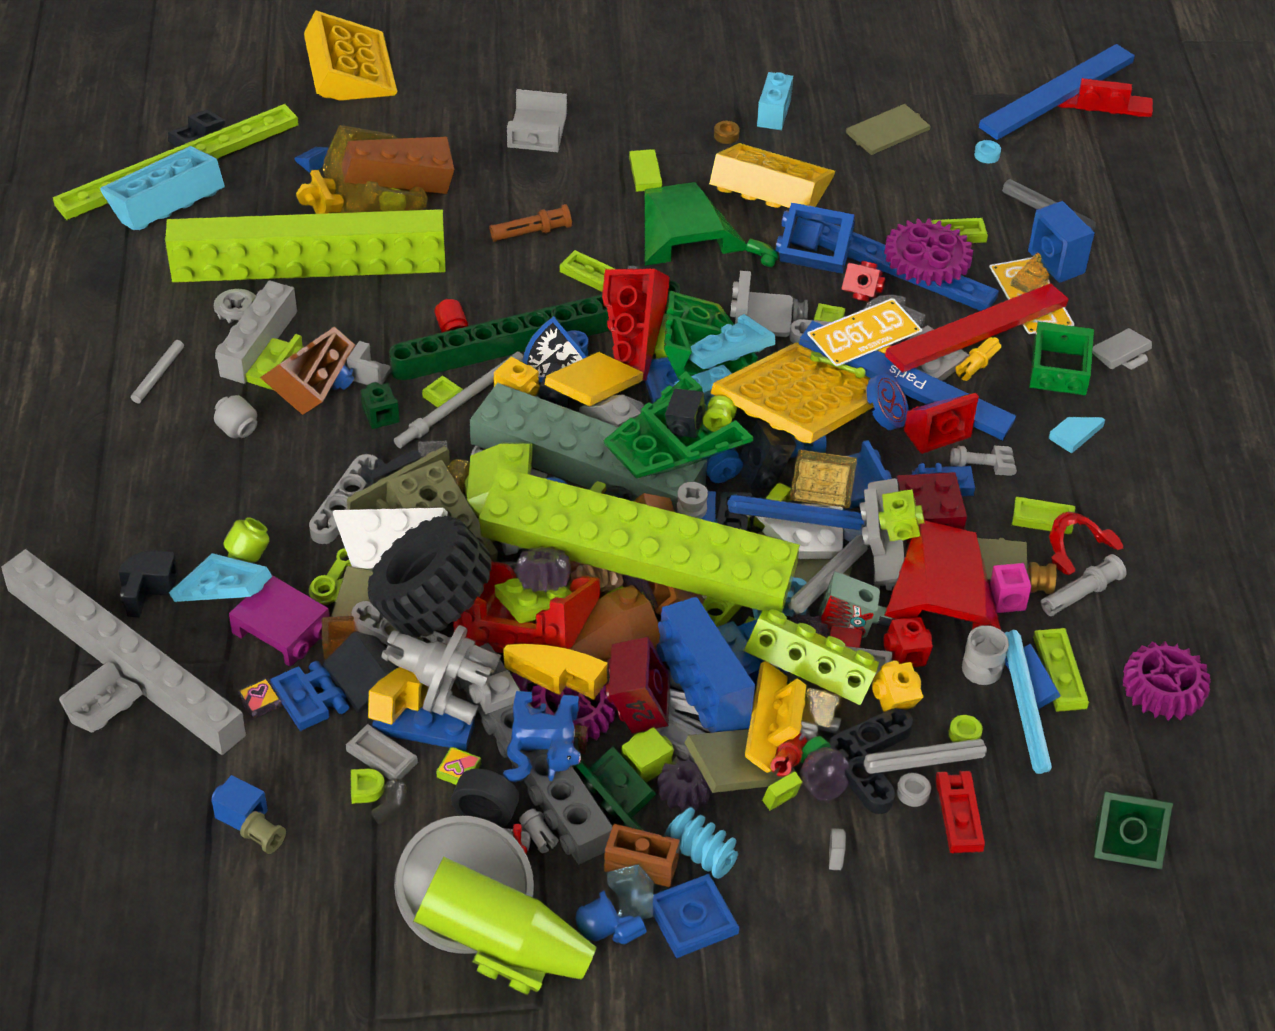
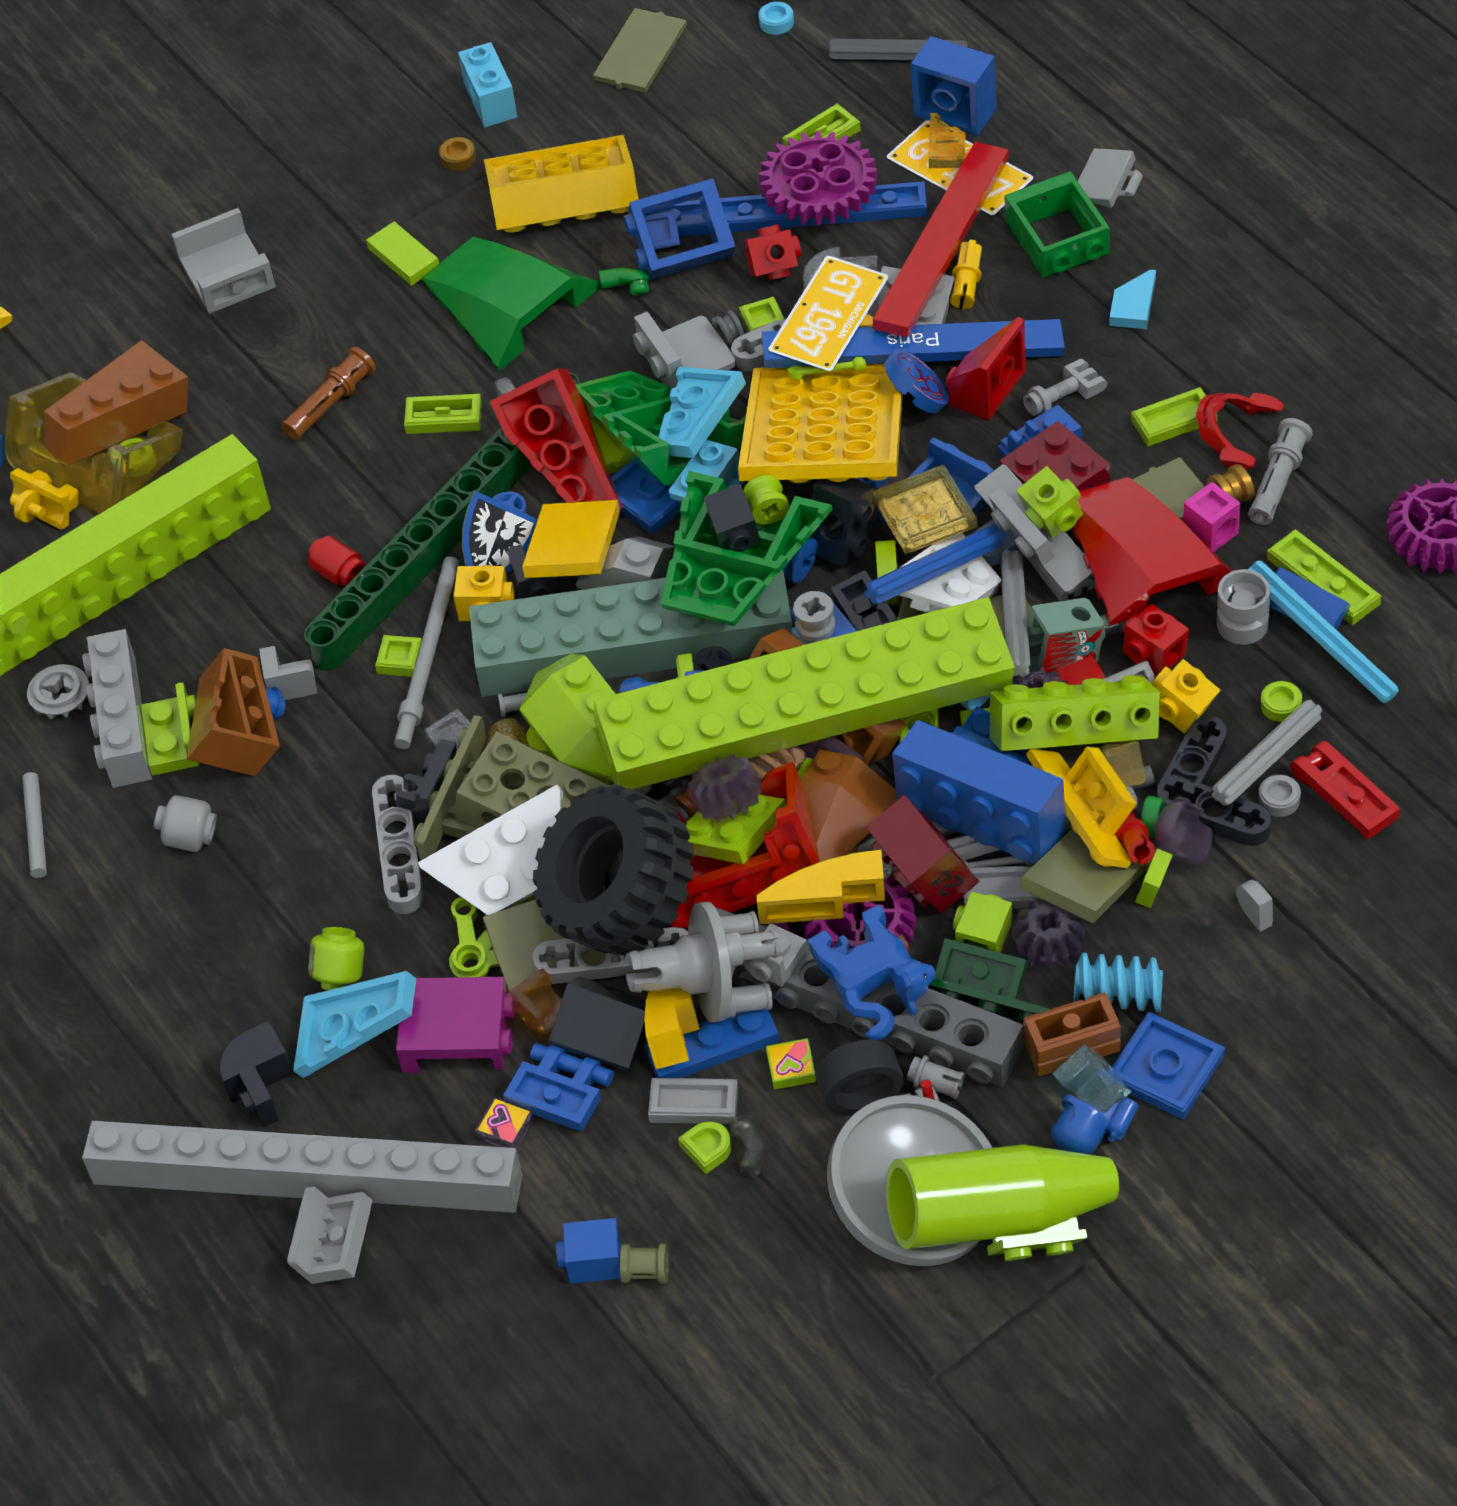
camera: 25 degrees left, 5 degrees up
dark green brick [360,382,400,429] -> none

